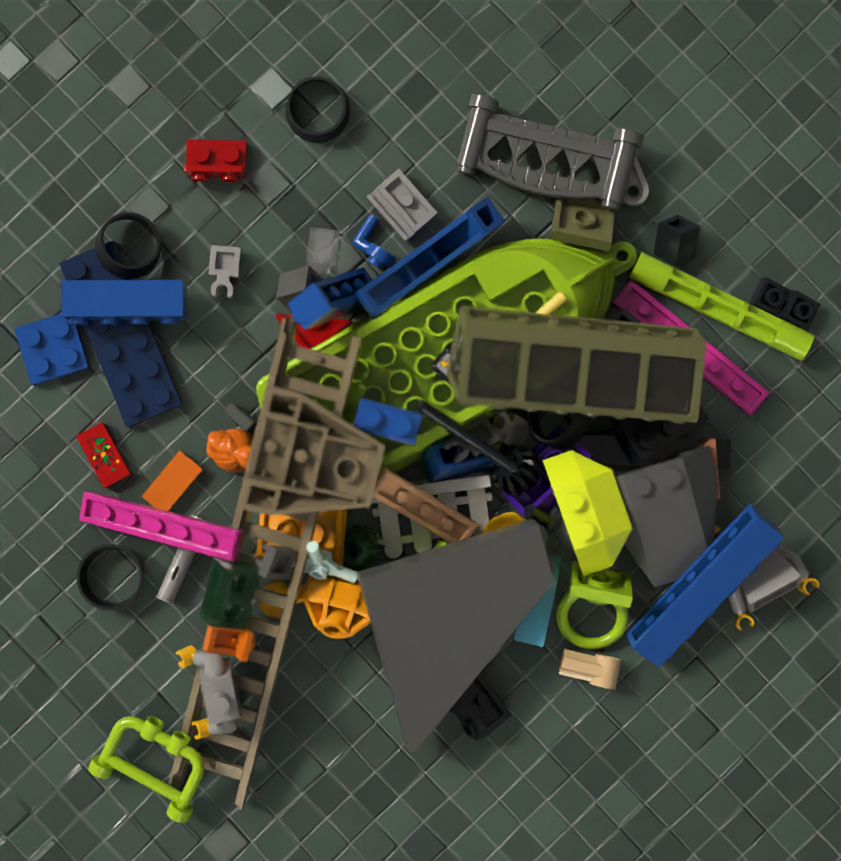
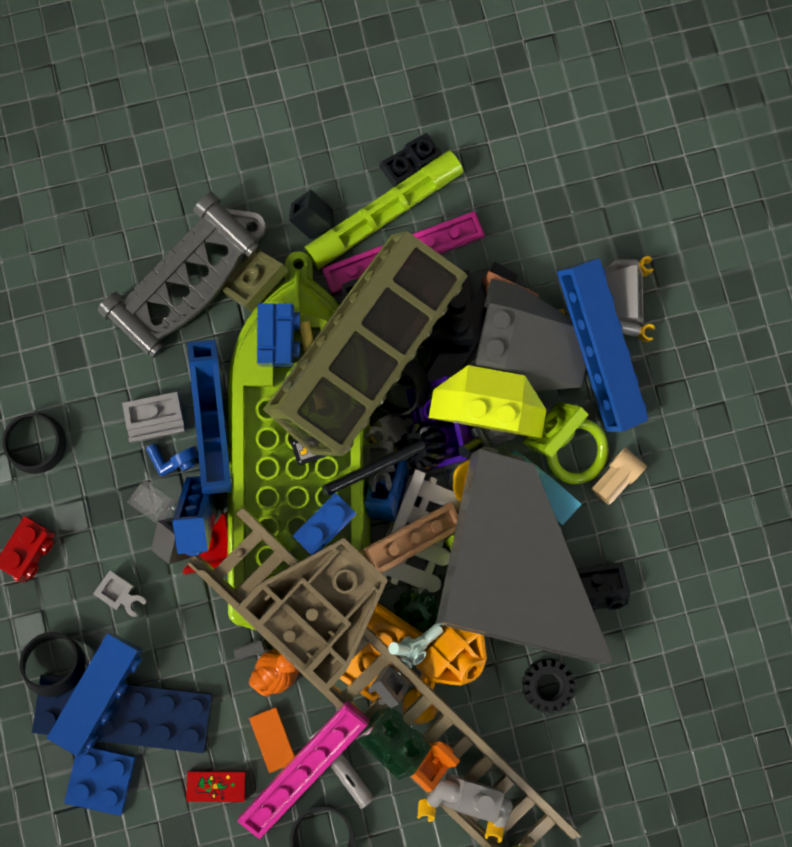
camera: 65 degrees left, 5 degrees down
none -> blue brick [257,303,300,367]
none -> black tyre [521,659,576,713]

